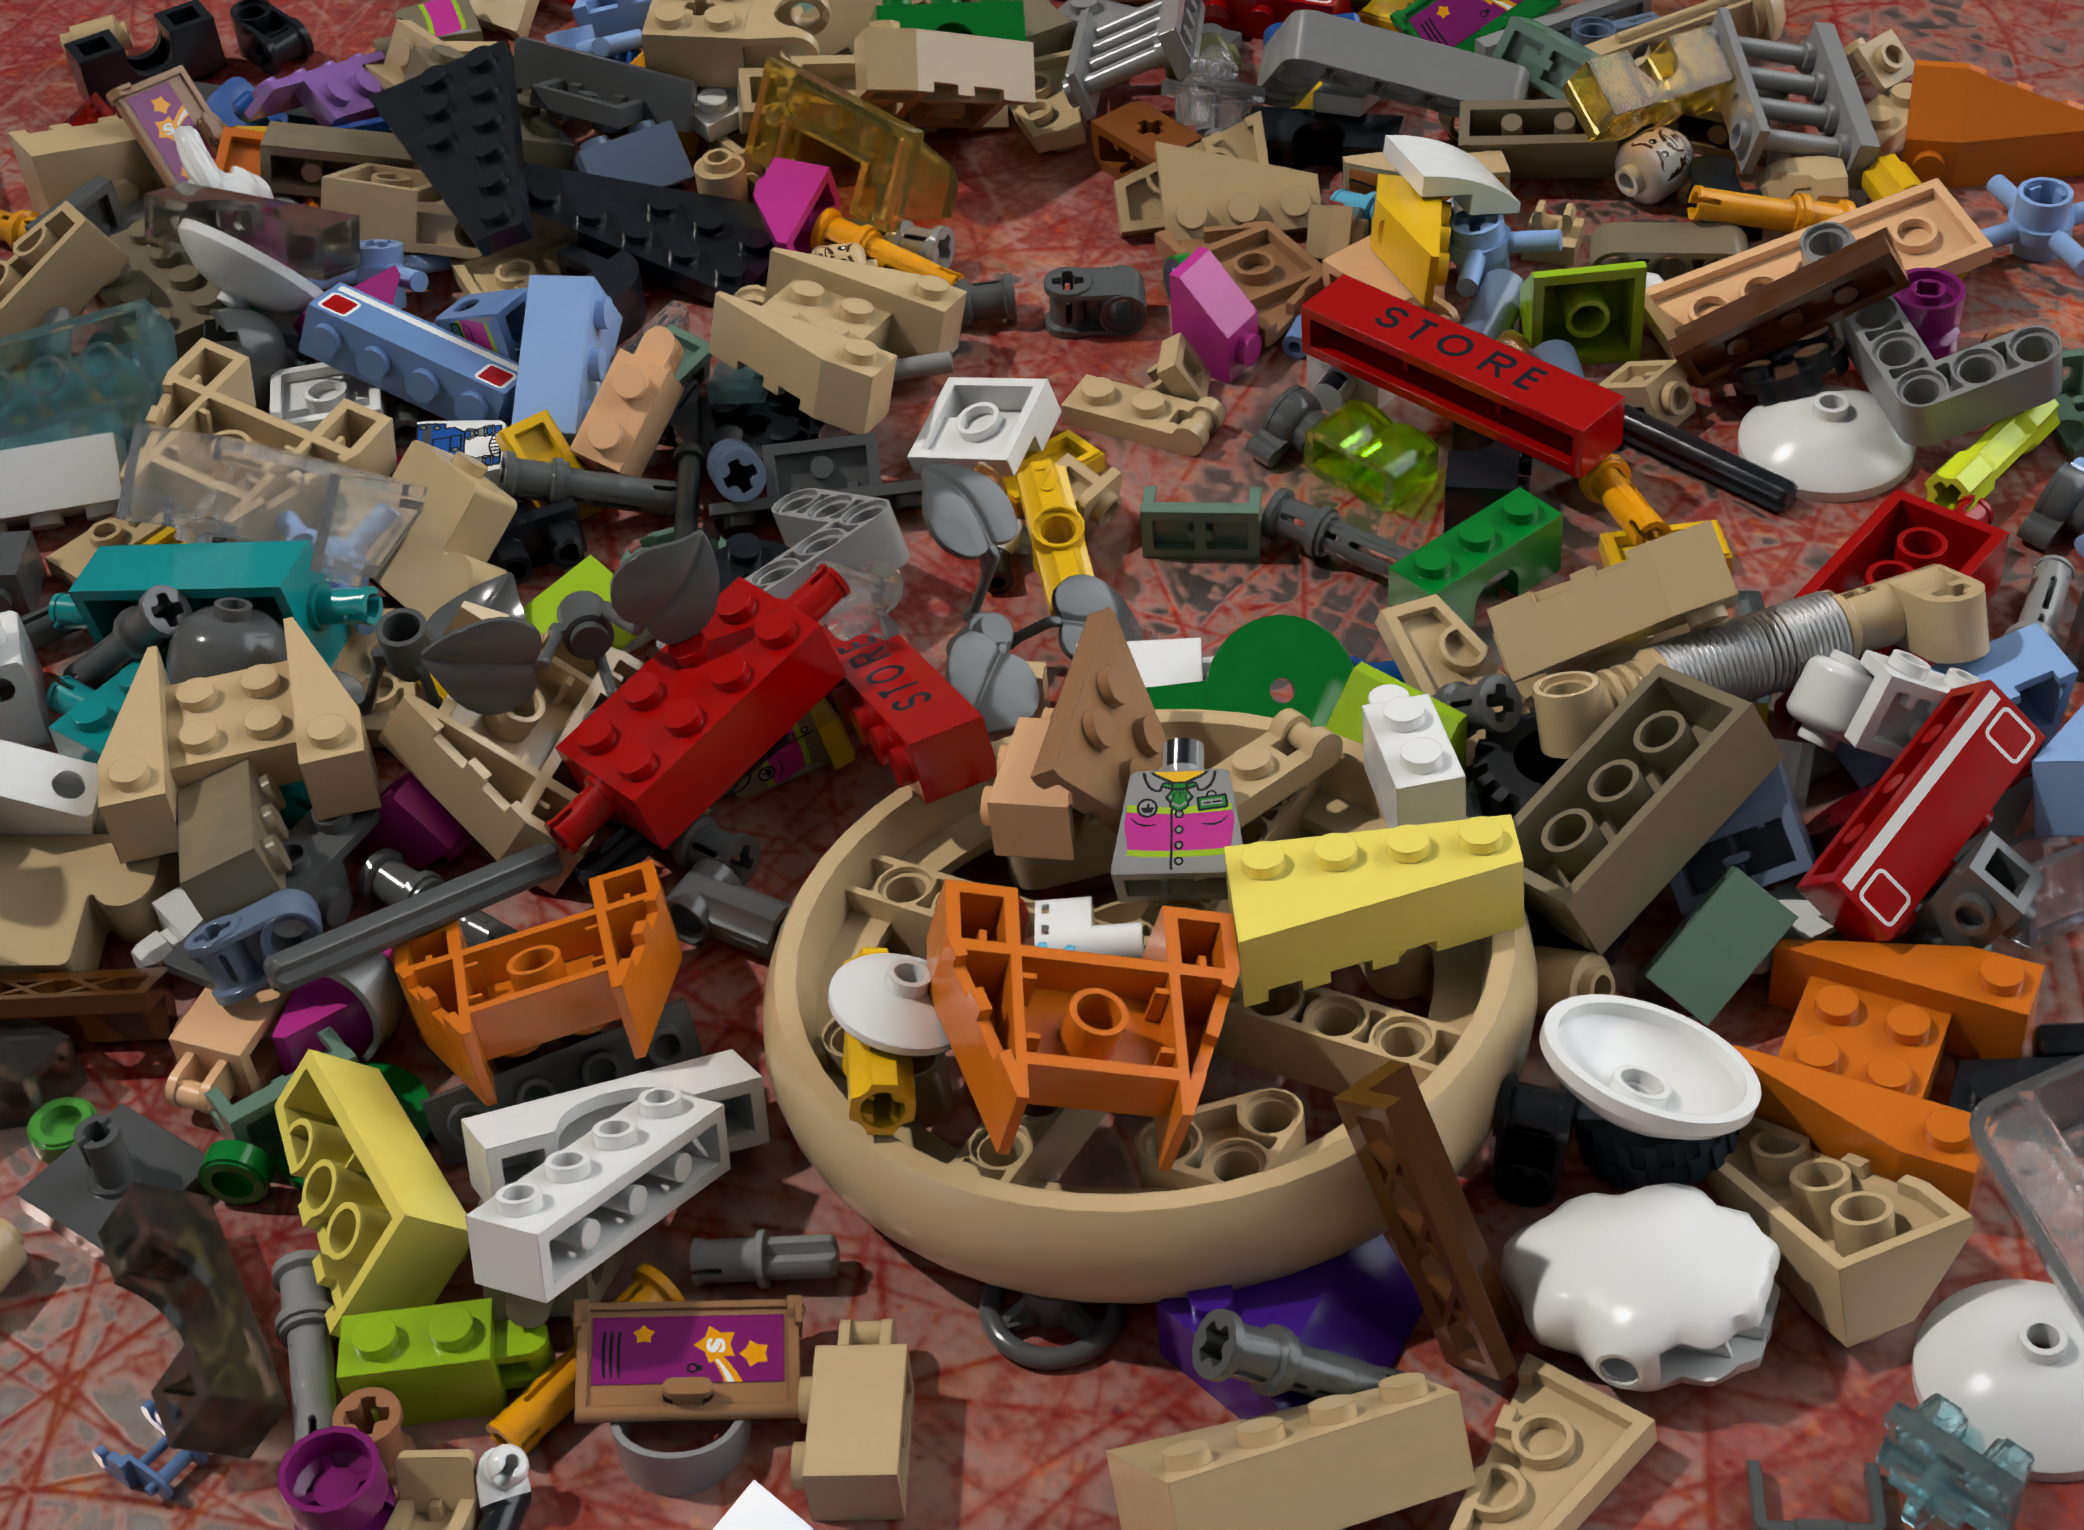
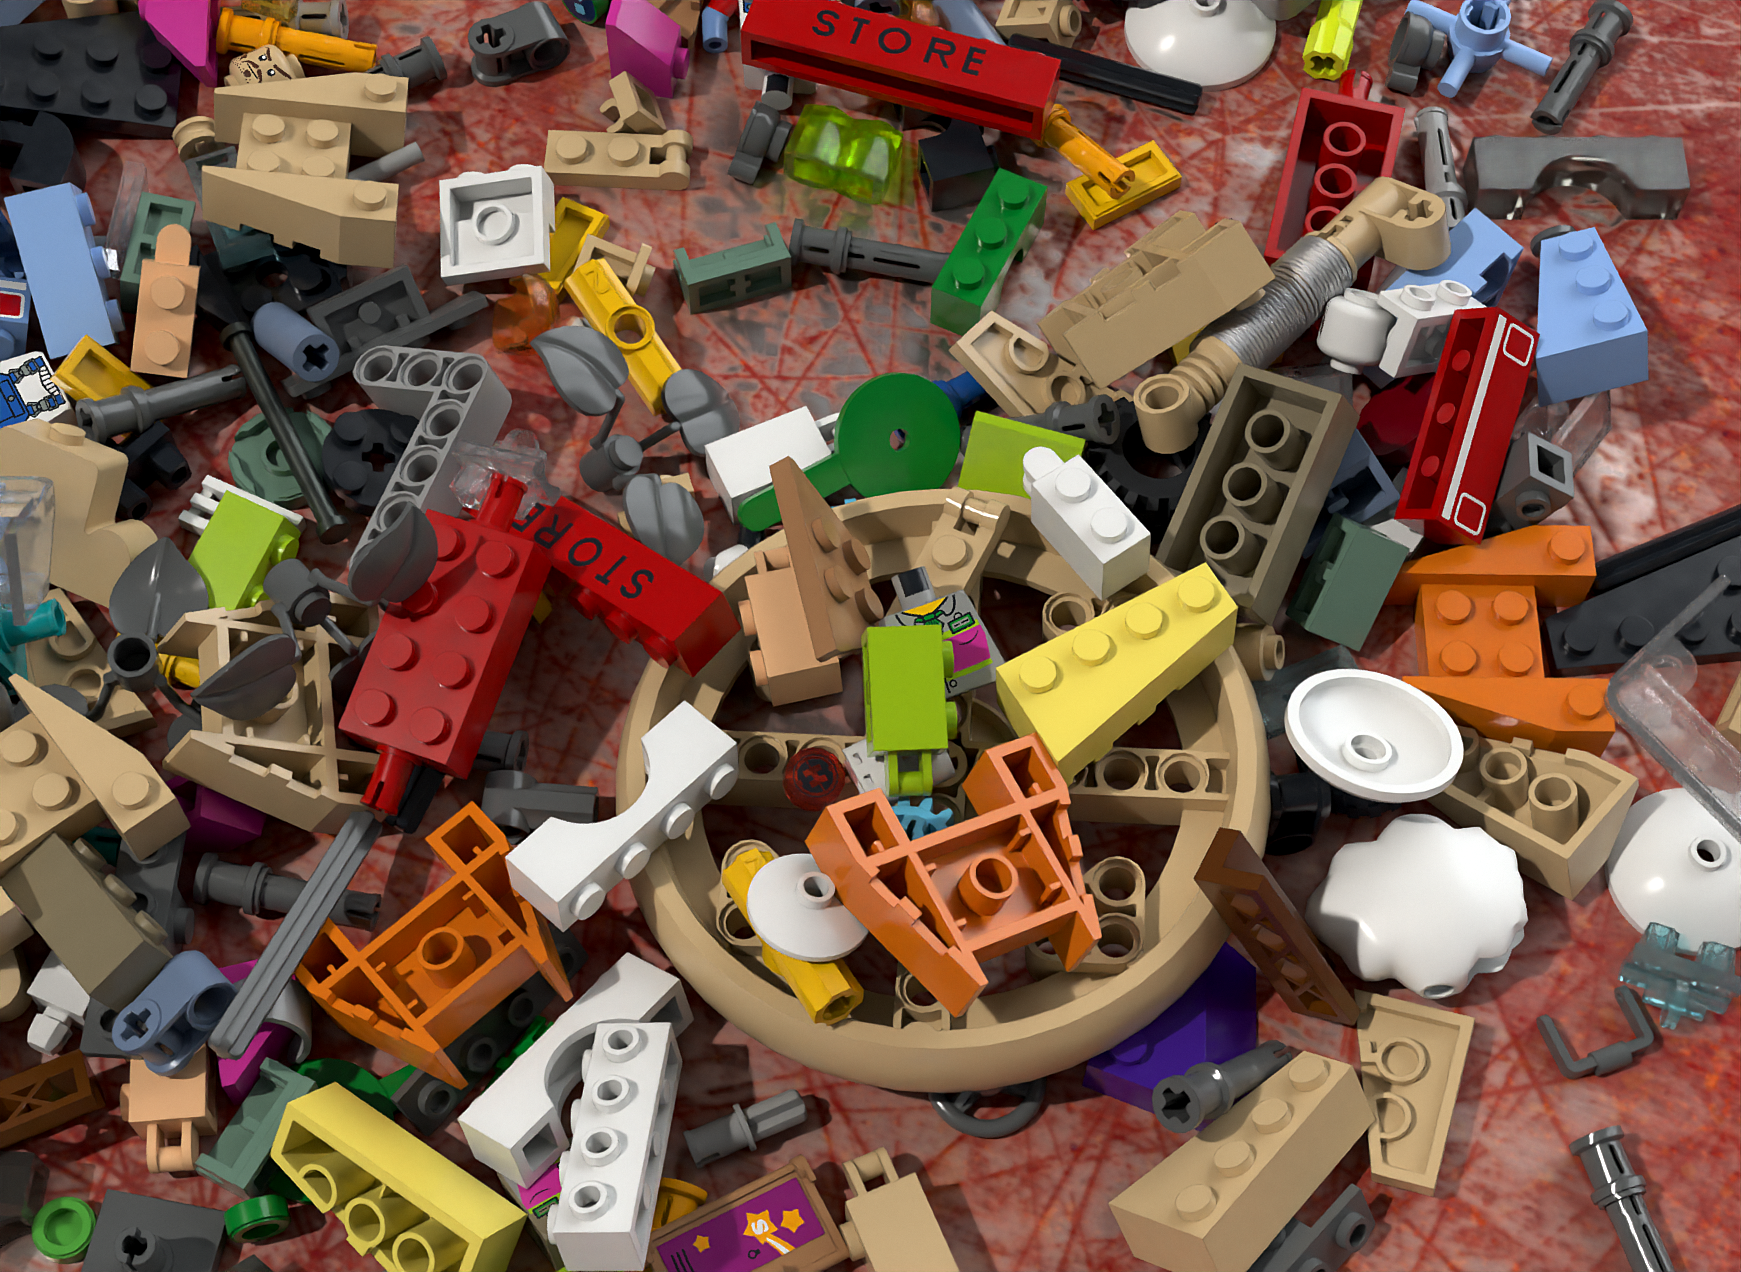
camera: 30 degrees left, 20 degrees up
none -> white arch [505,700,739,932]
none -> lime brick [861,625,957,797]

